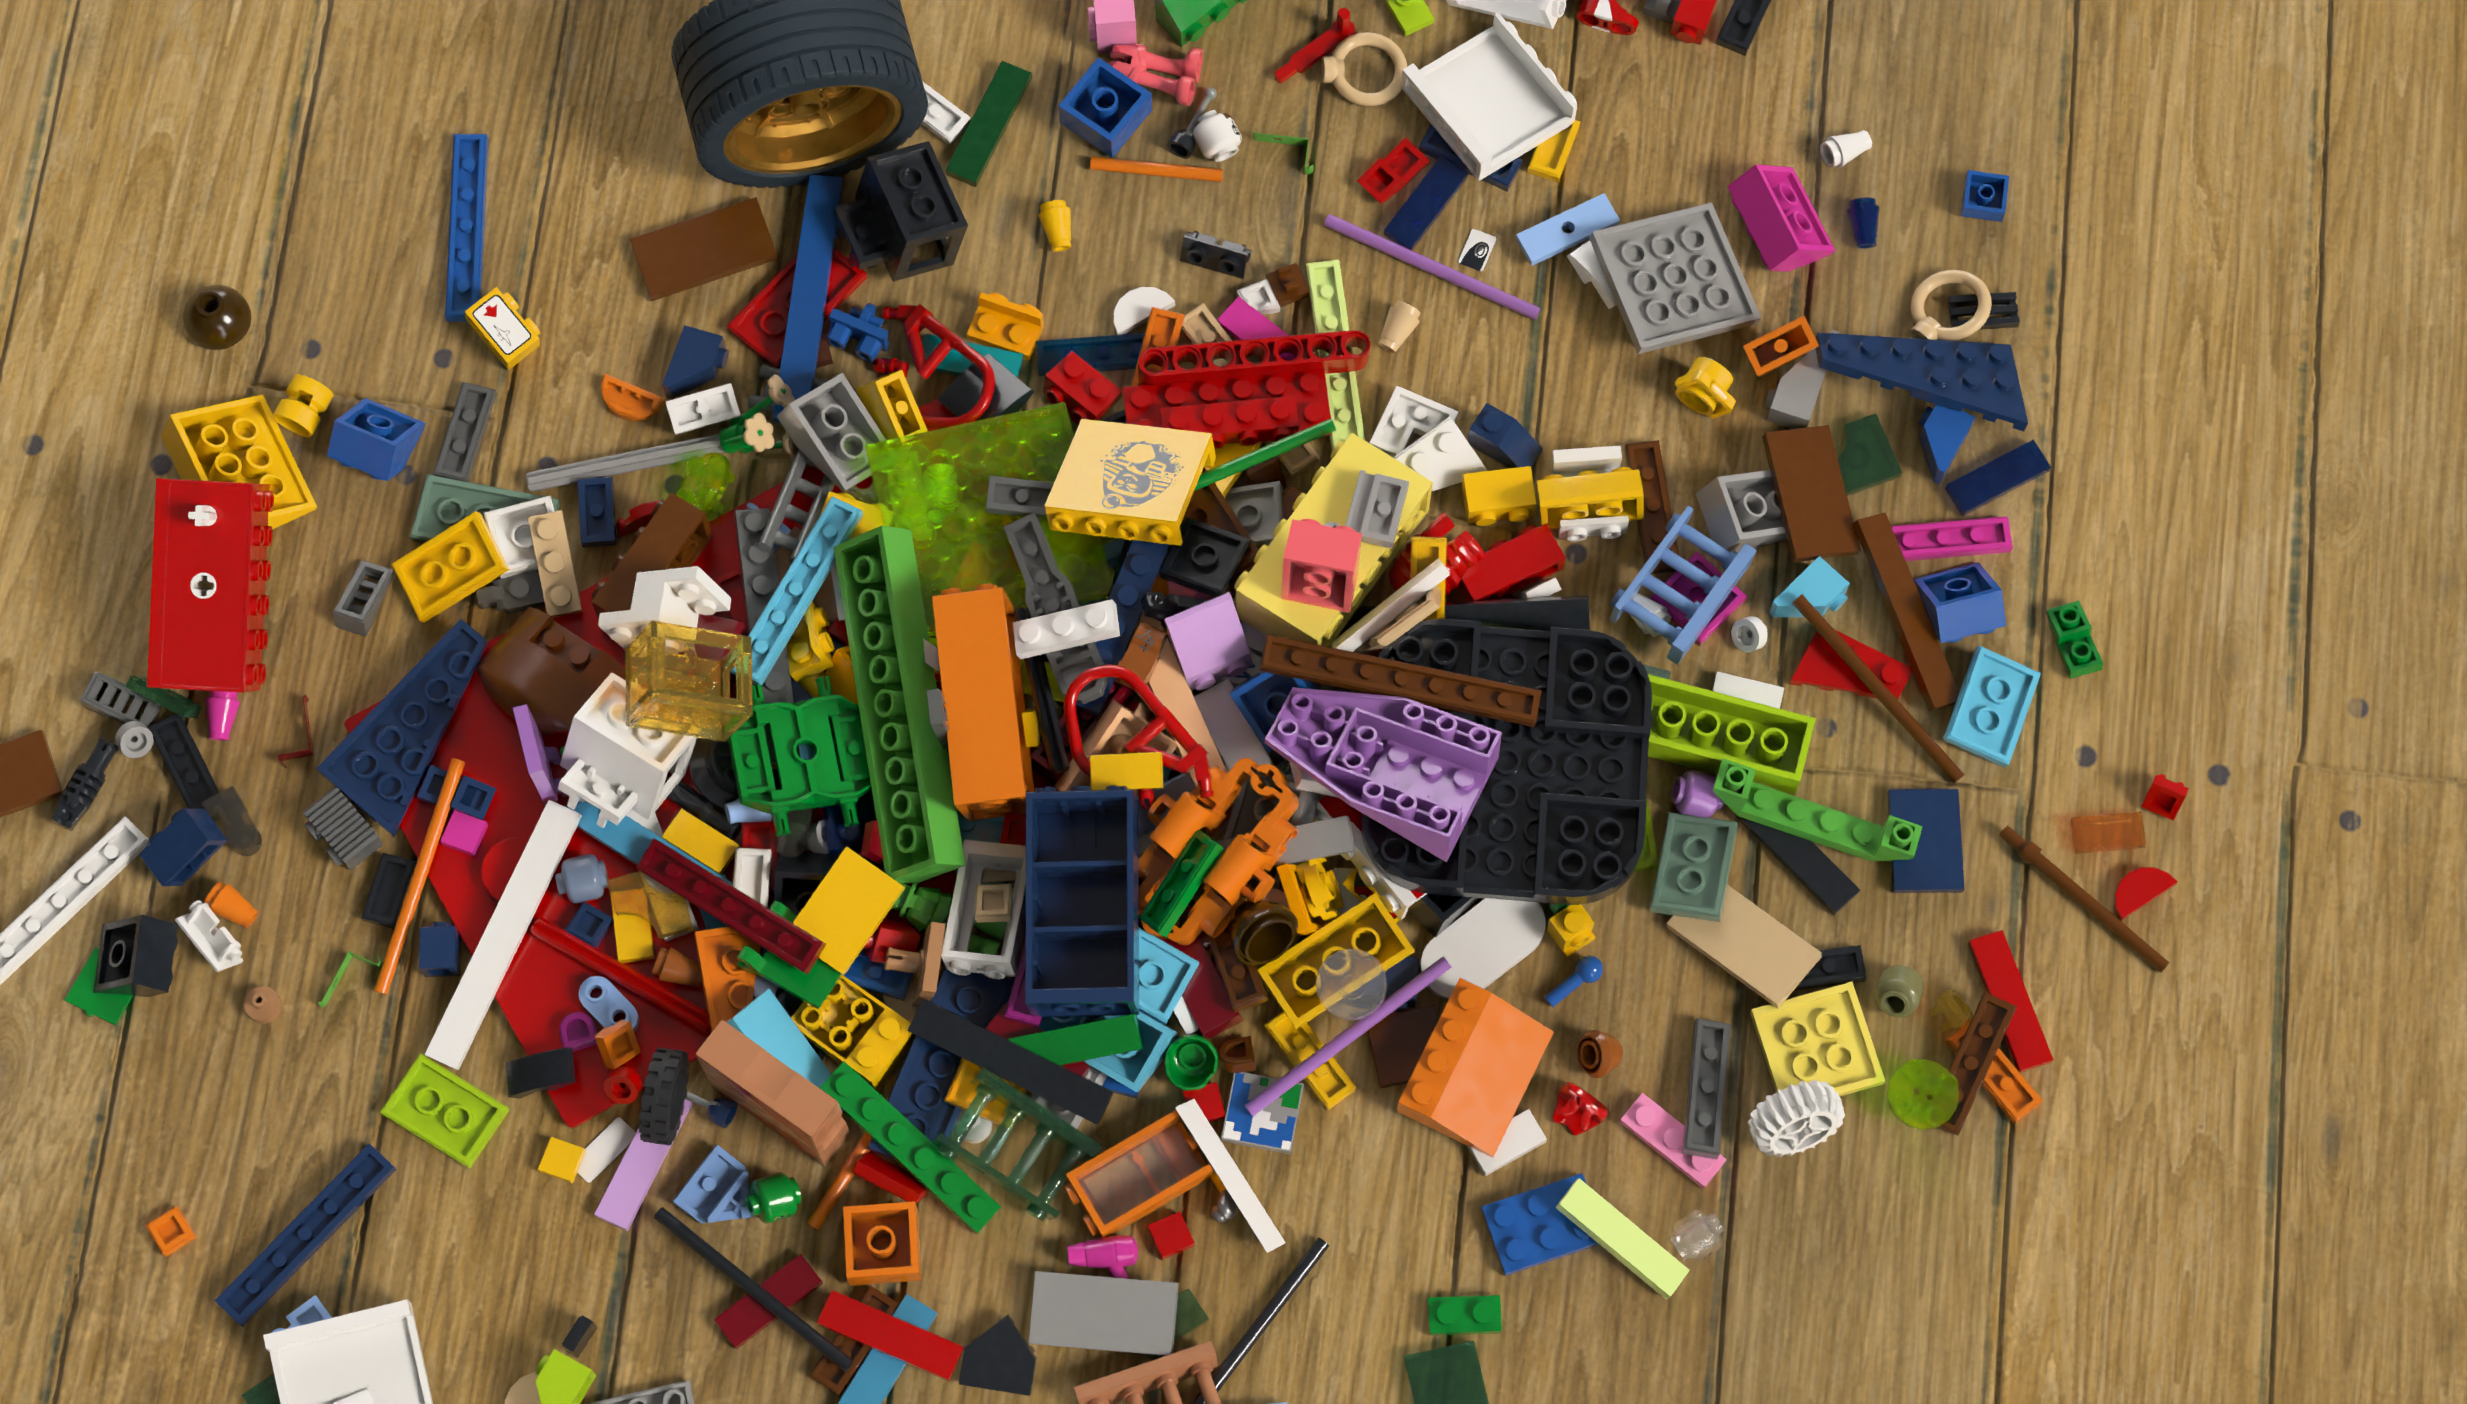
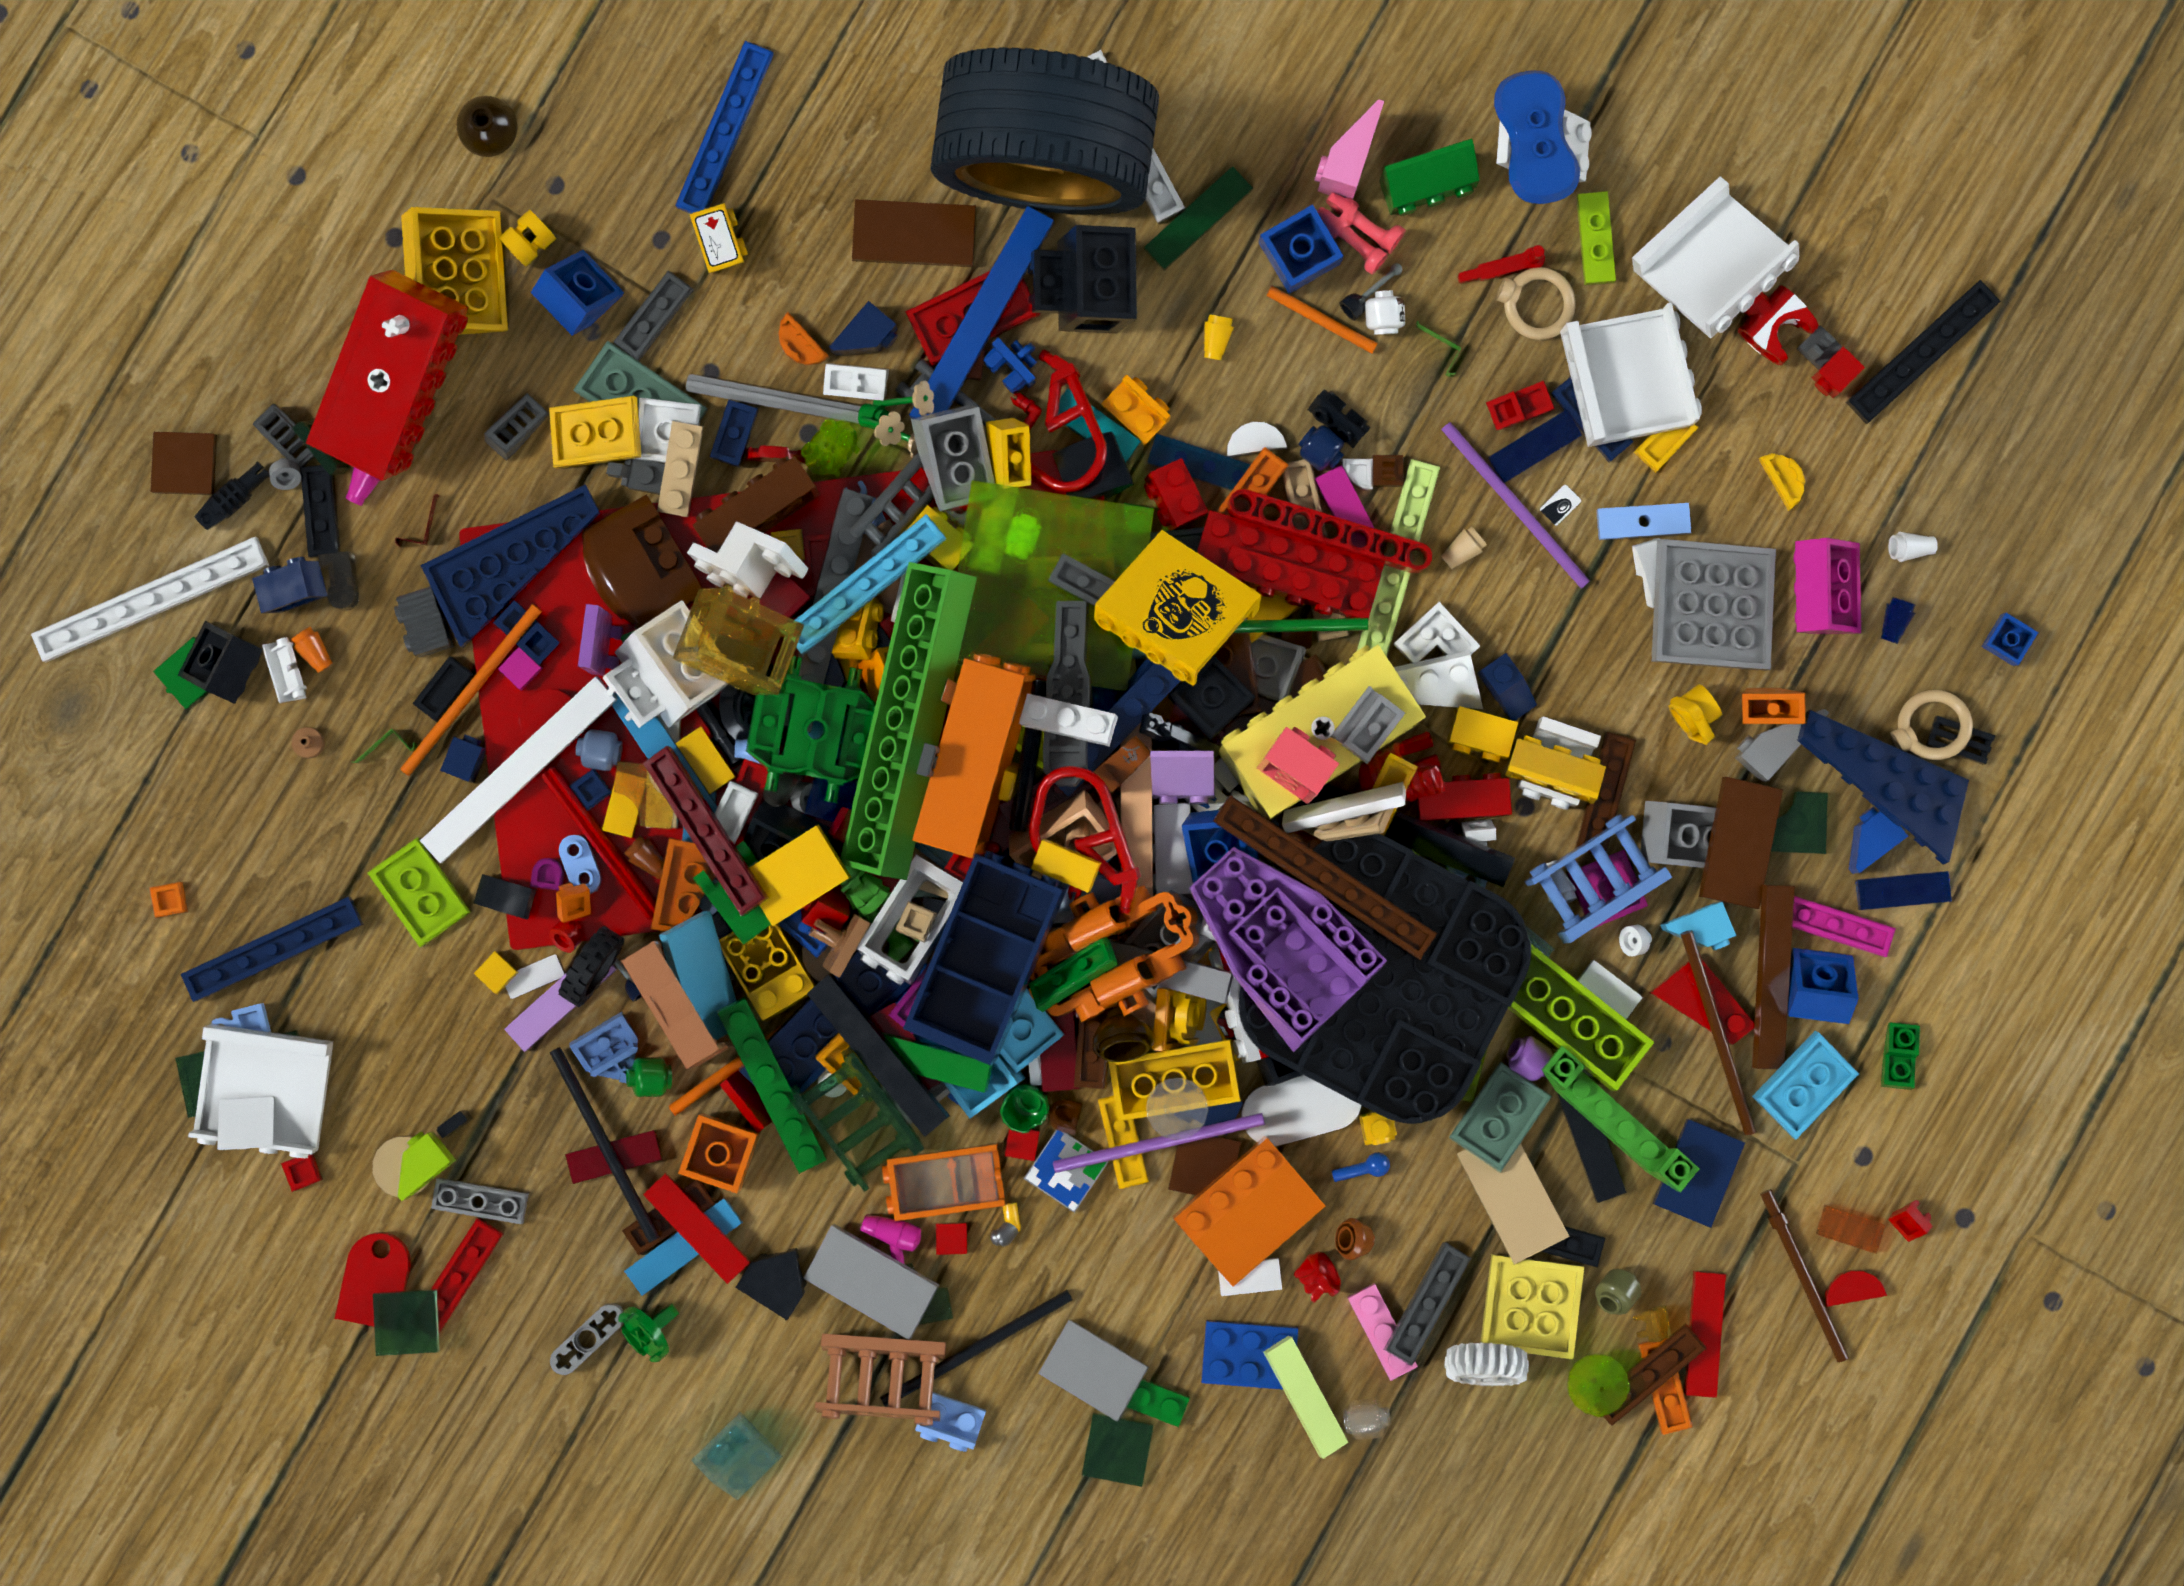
camera: 20 degrees right, 15 degrees up
white sticker [1175,1099,1286,1253] -> none
none -> light grey tile [1038,1320,1149,1421]
none -> dark blue head [1298,425,1344,471]
none -> yellow tile [1758,453,1805,511]

